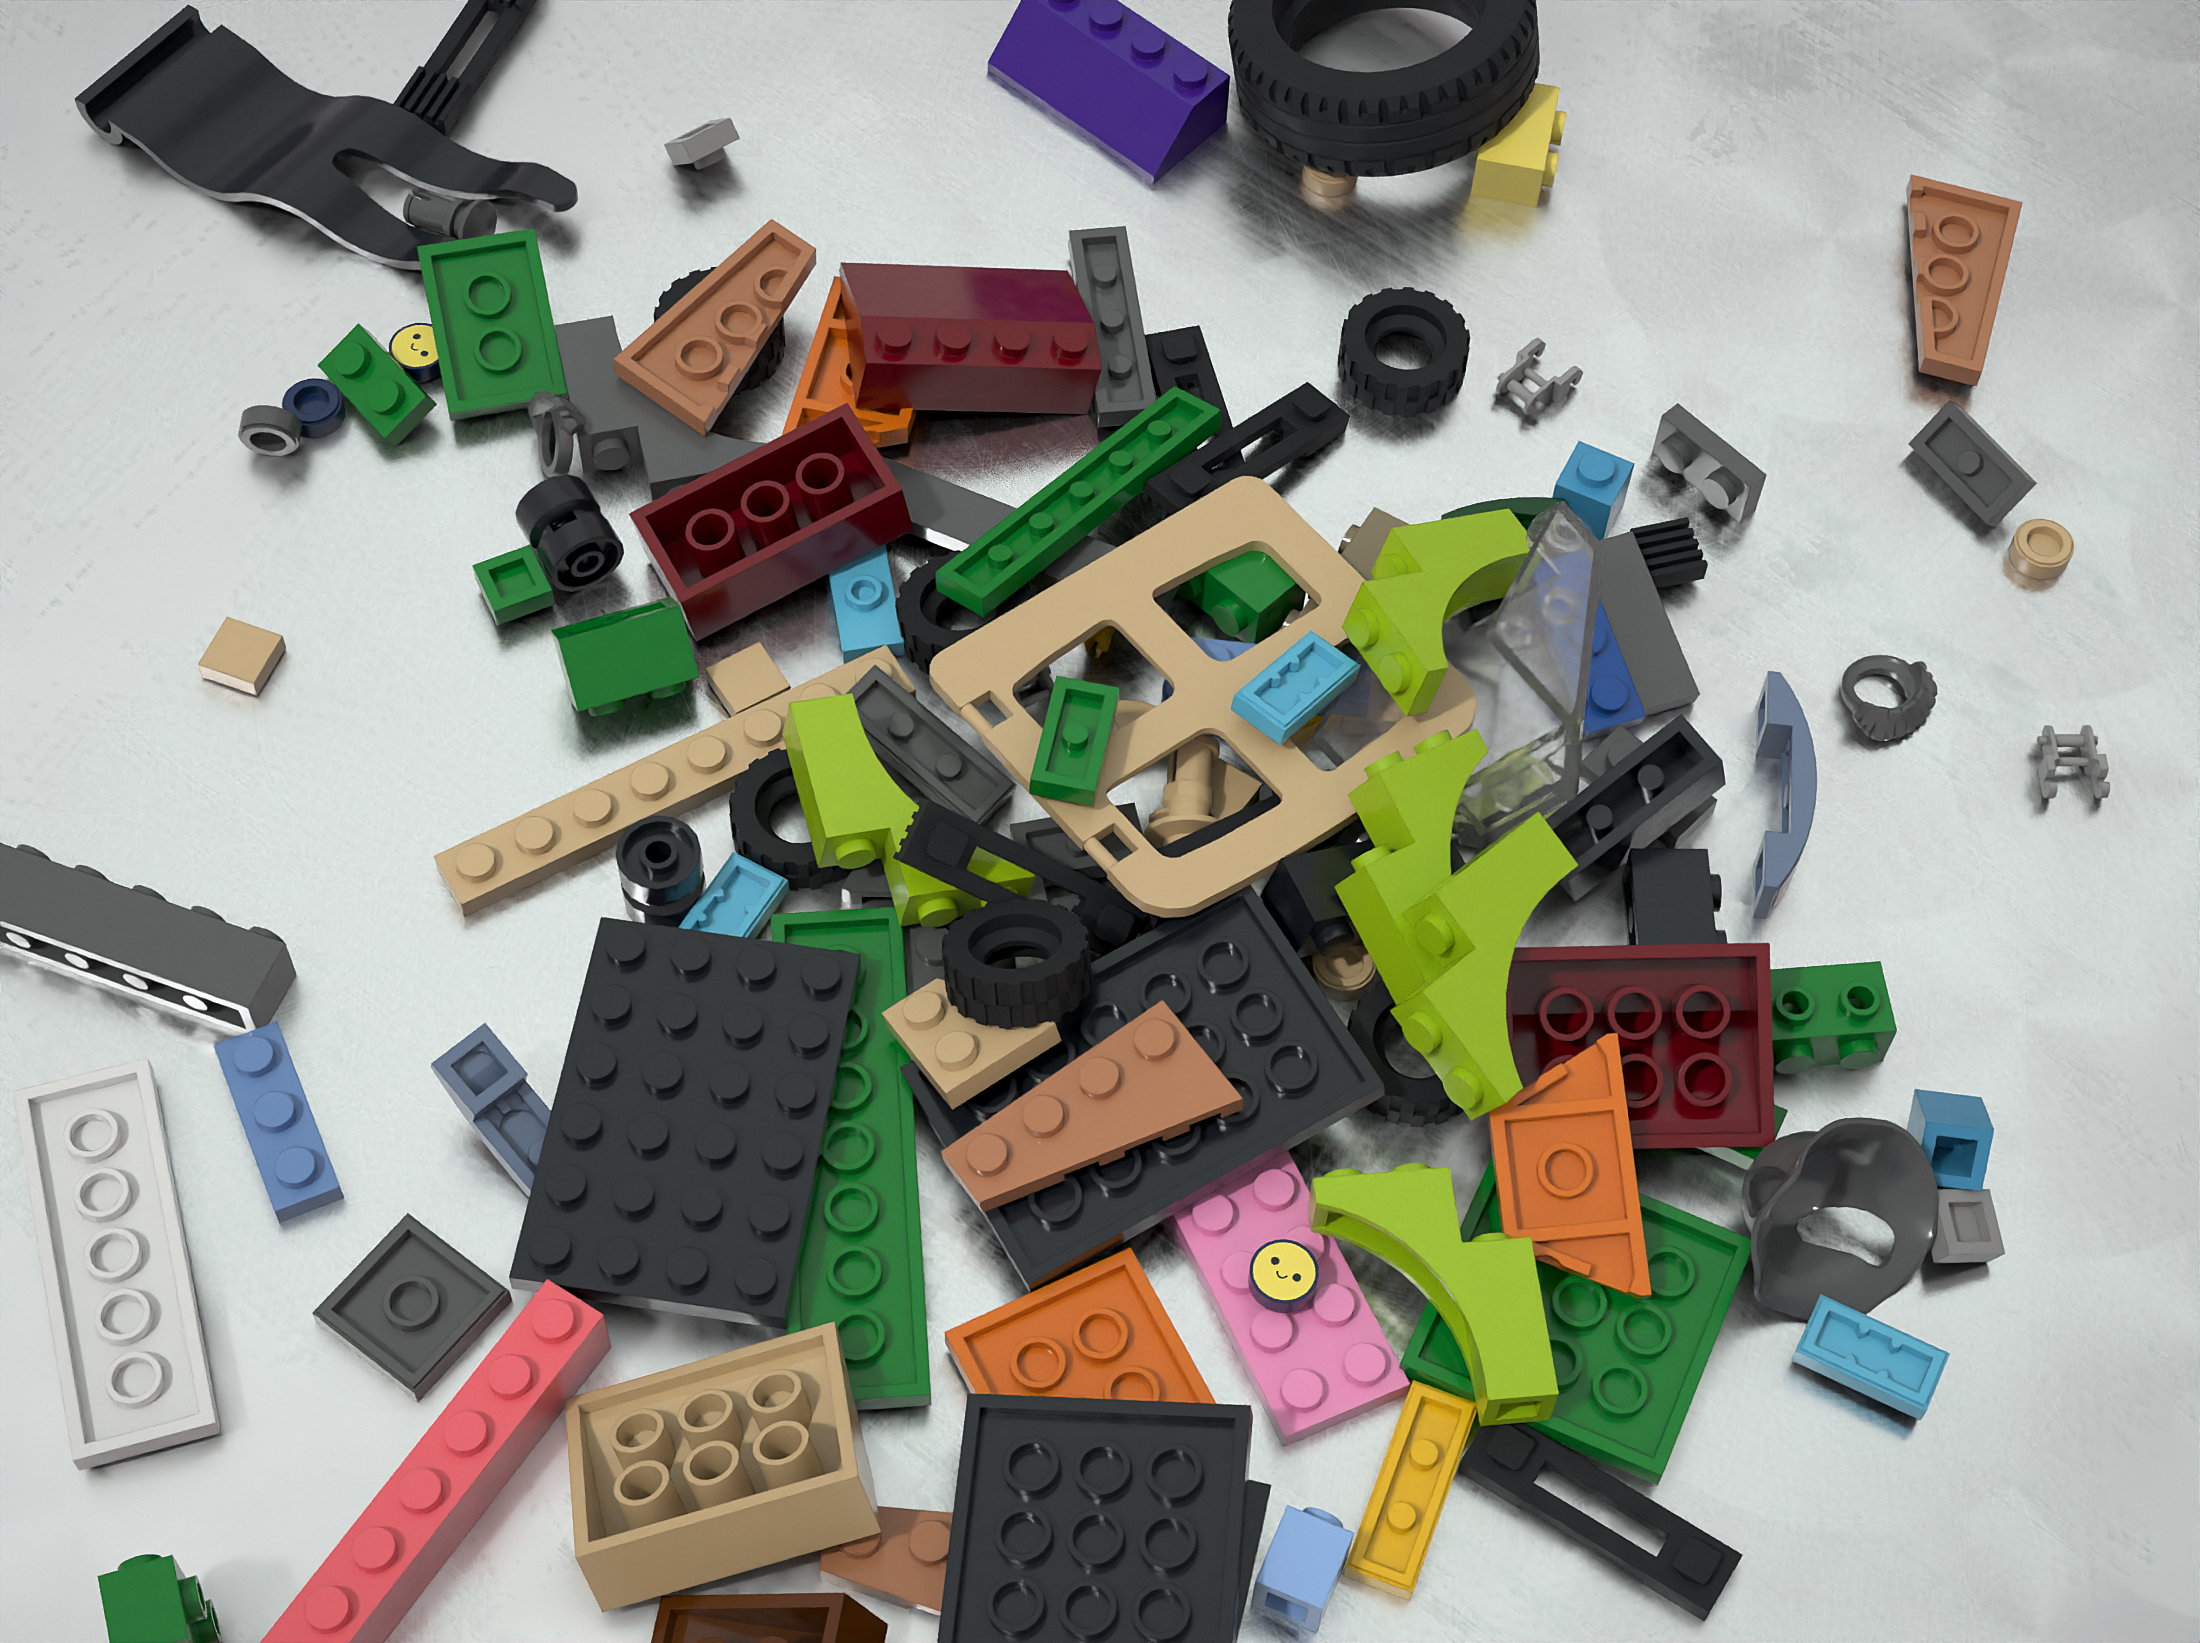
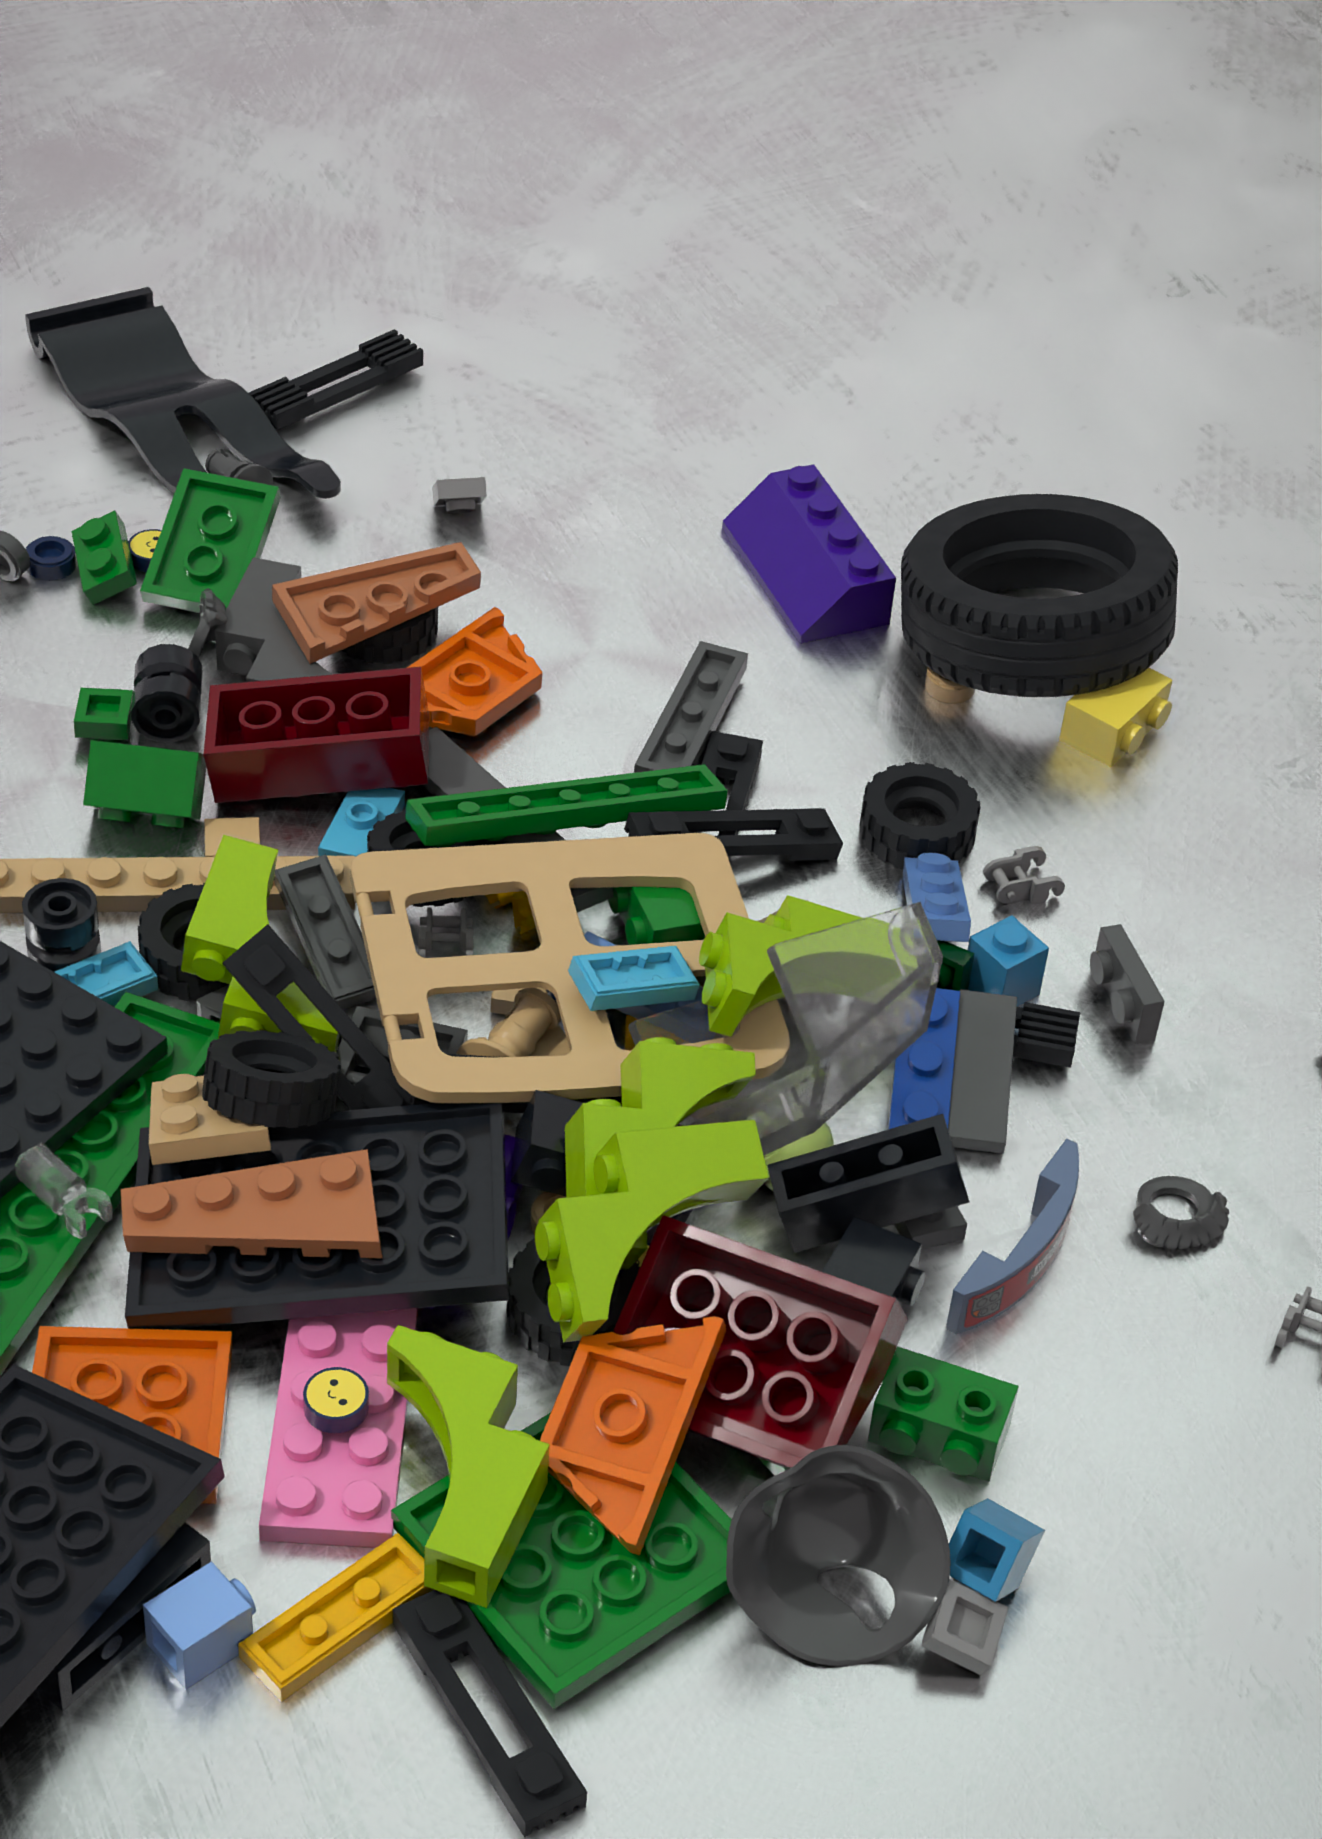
camera: 25 degrees right, 15 degrees down
dark red slope [839,262,1102,414] -> none
green plate [1029,676,1120,806] -> none
medium azure plate [1791,1294,1950,1420] -> none
none -> clear bar [15,1142,113,1239]
none -> medium blue plate [902,853,971,942]

